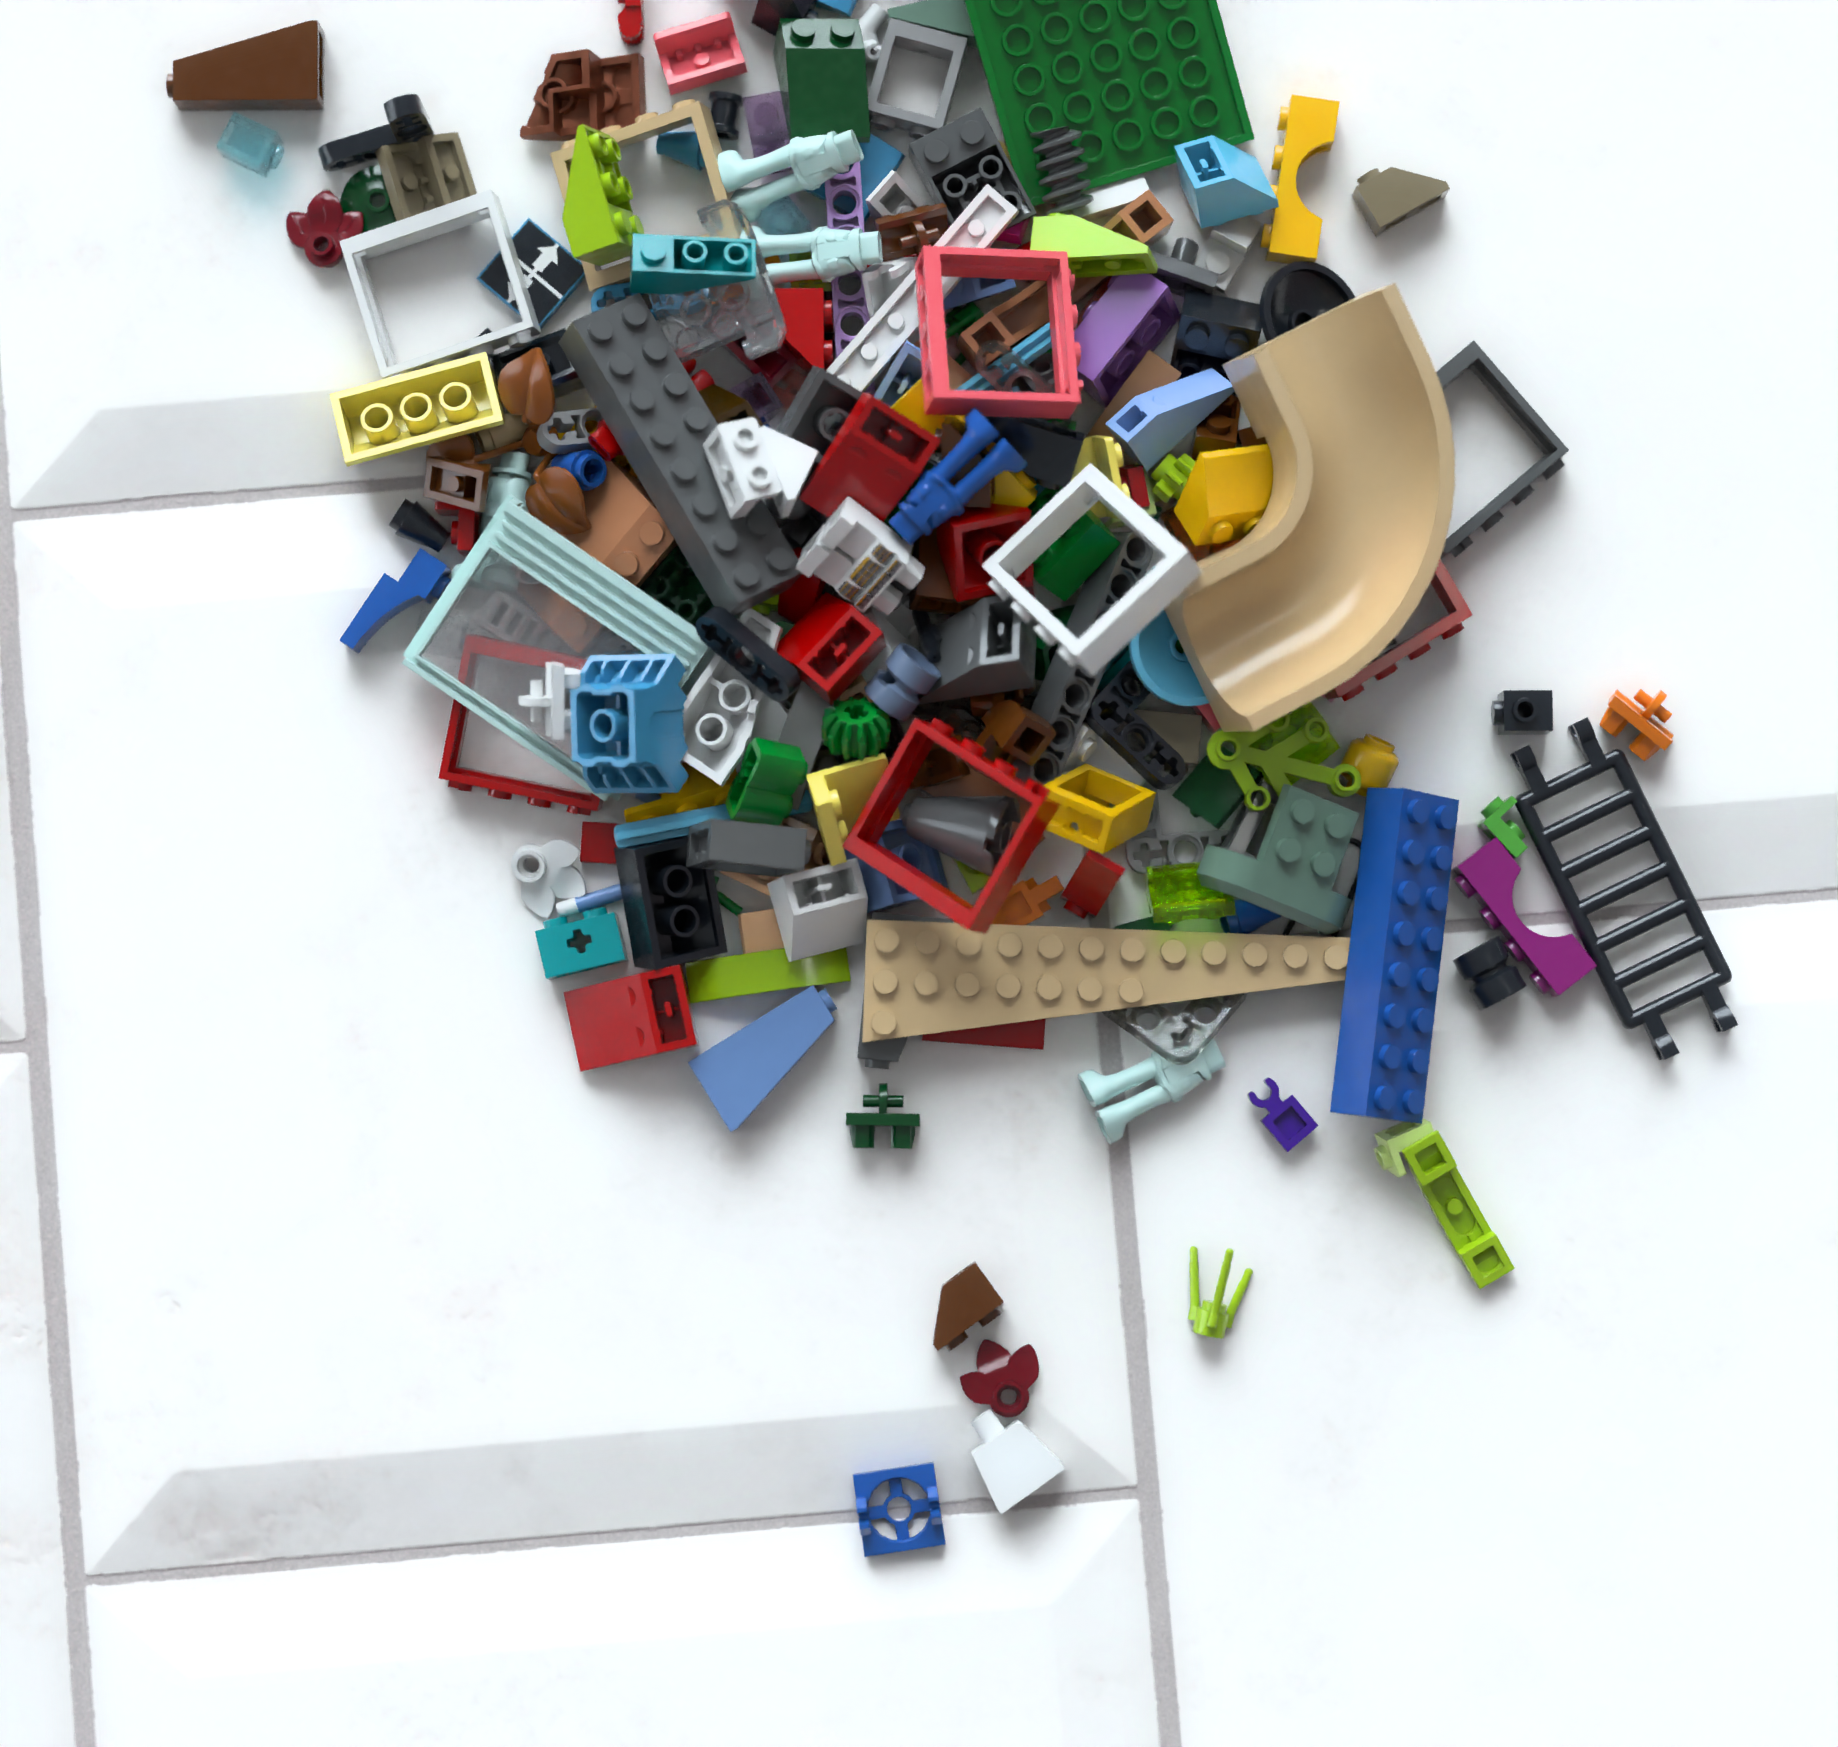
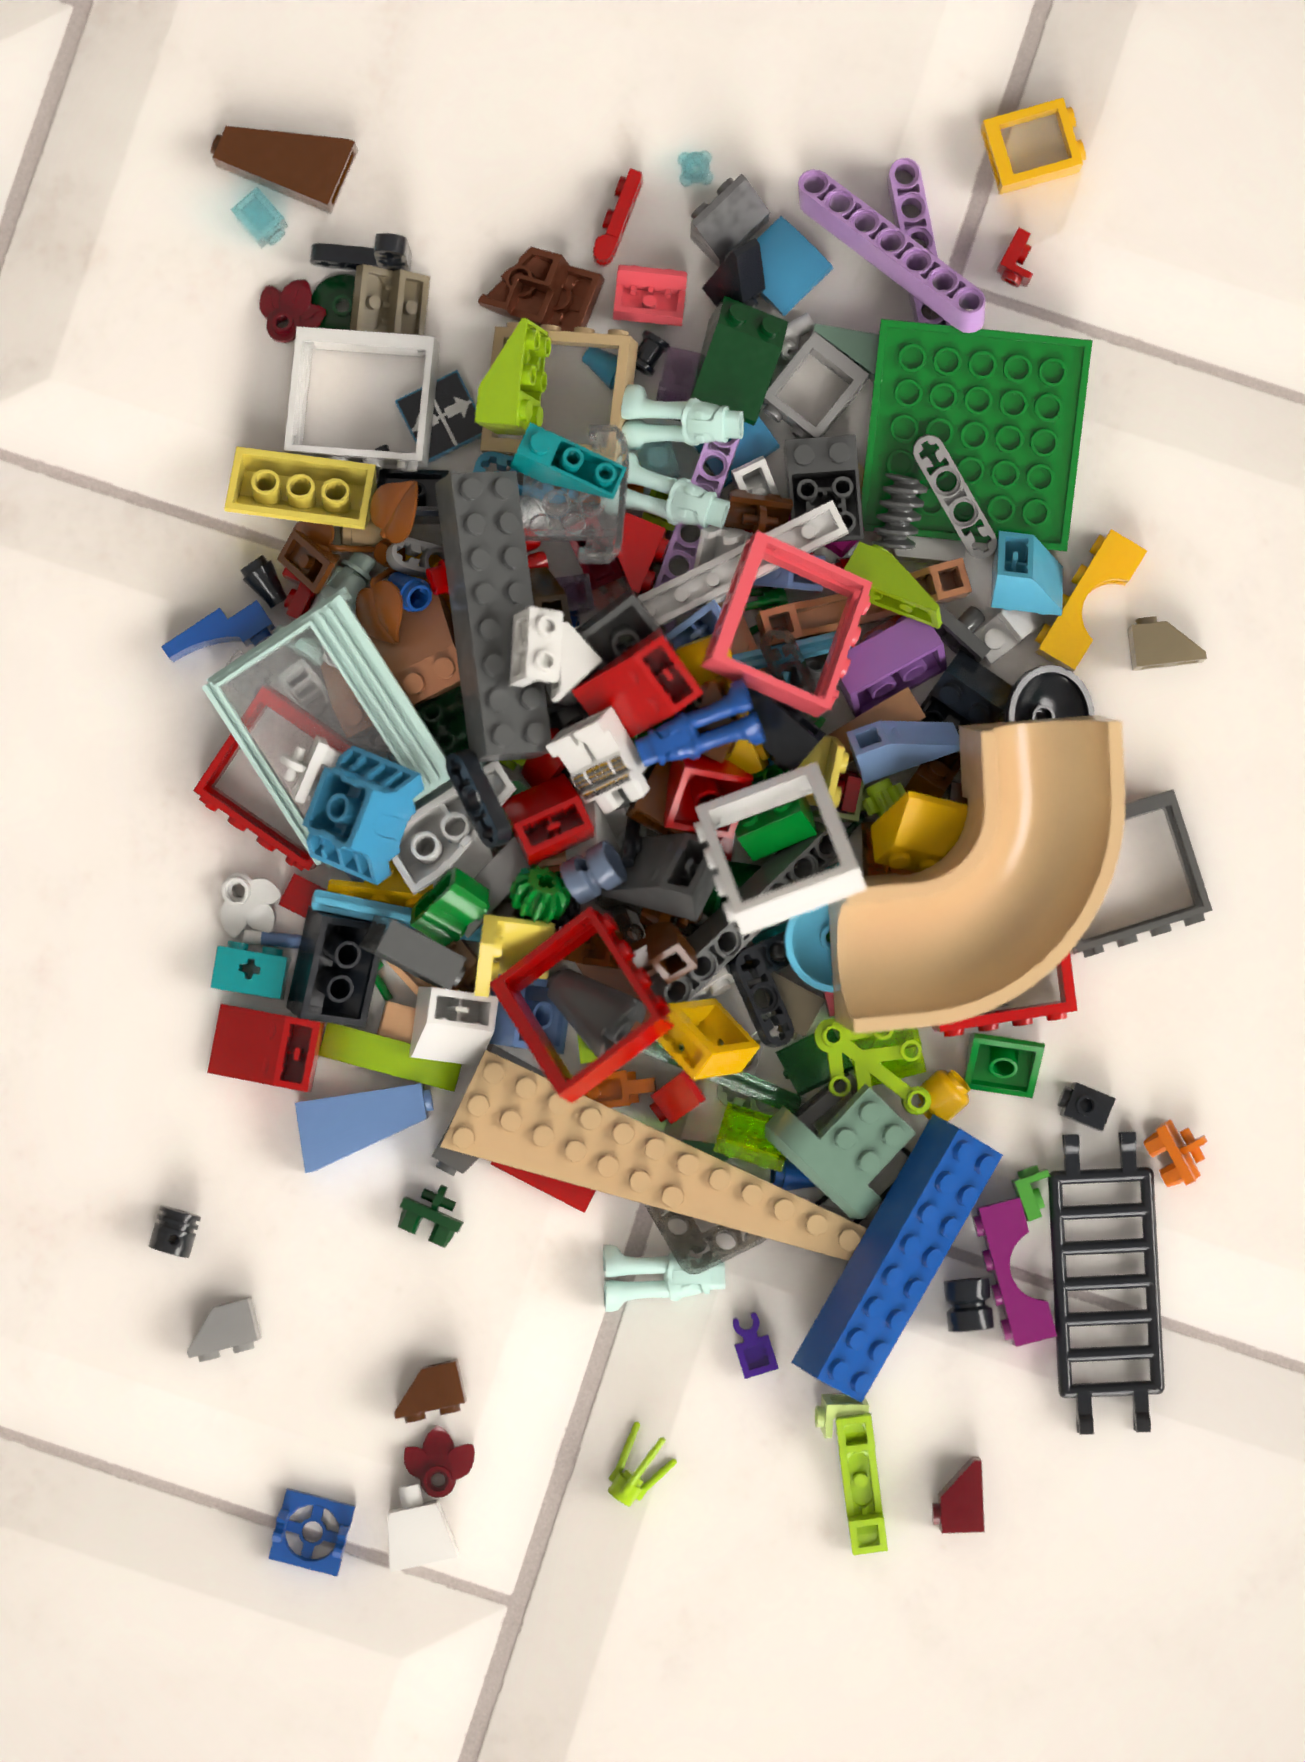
camera: 25 degrees right, 0 degrees up
none -> black piece [148,1205,201,1258]
none -> light grey slope [187,1297,262,1362]
none -> clear green axle [641,1040,802,1114]
none -> light grey beam [913,434,997,559]
none -> dark red slope [932,1457,985,1534]
none -> green slope [964,1033,1045,1098]

